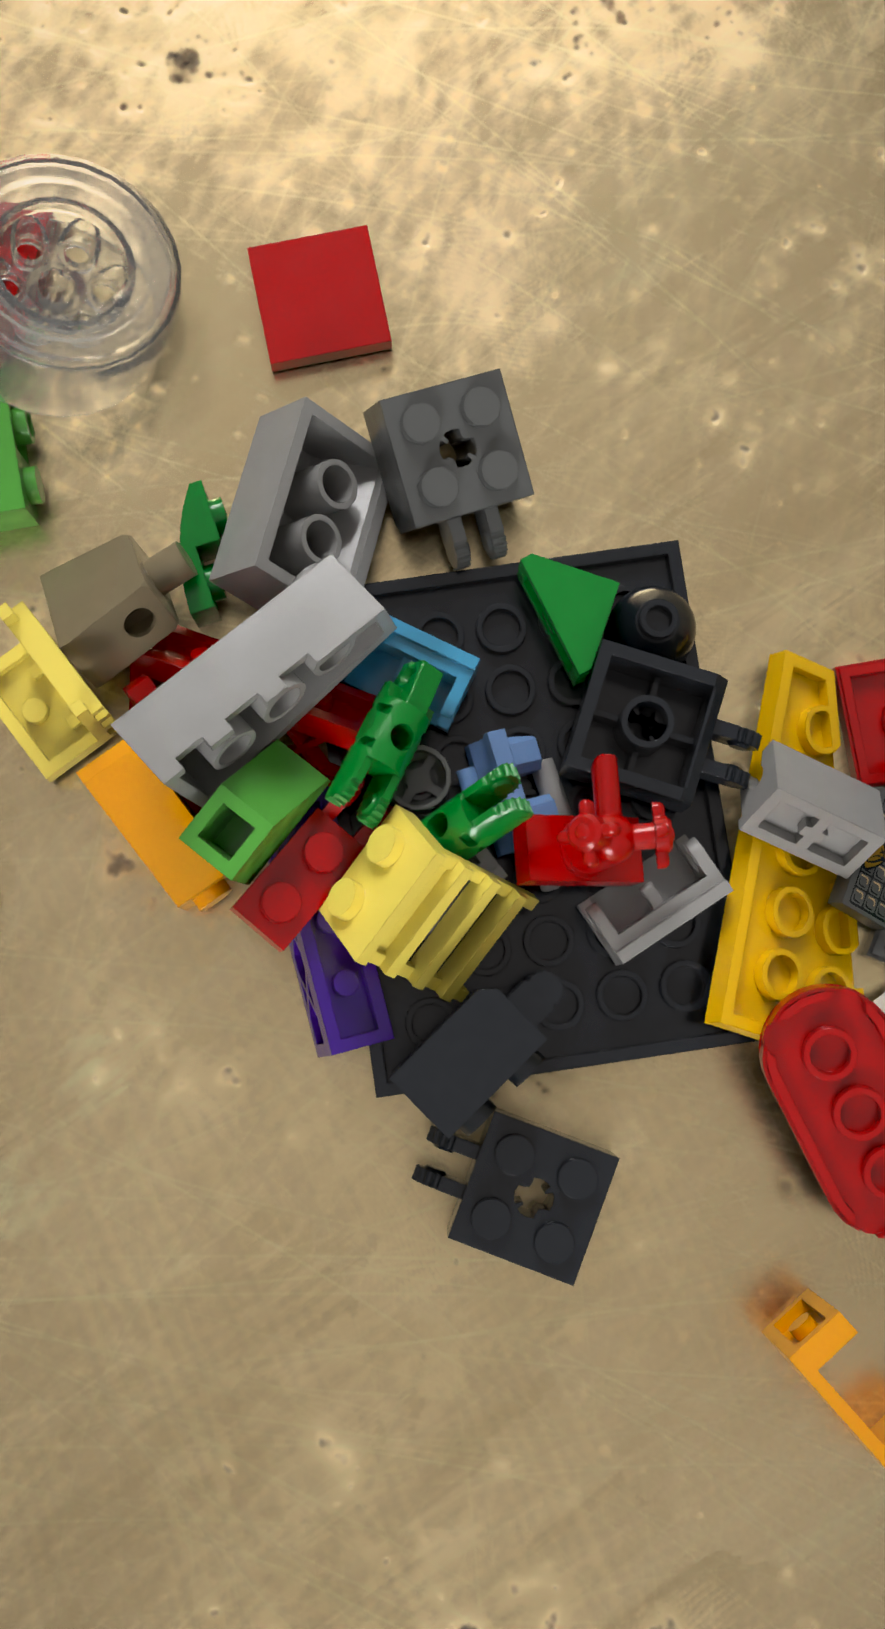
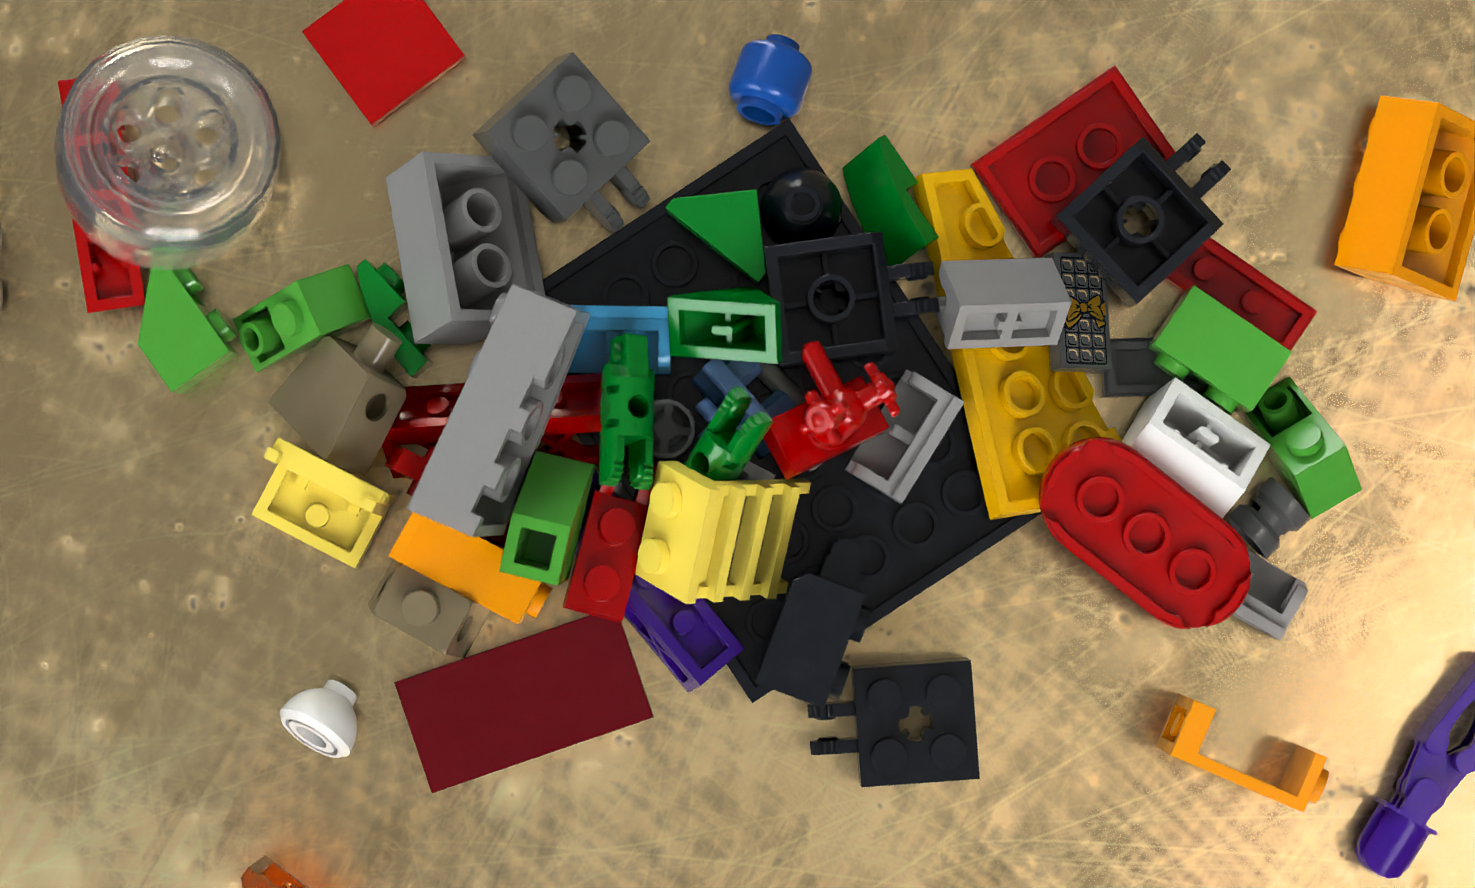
camera: 15 degrees left, 5 degrees up
none -> bright green slope [232,264,371,372]
none -> dark tan torso [368,559,491,658]
none -> dark red tile [394,615,654,793]
none -> green slope [667,286,782,364]
none -> blue head [728,34,812,126]
none -> green slope [843,135,939,266]

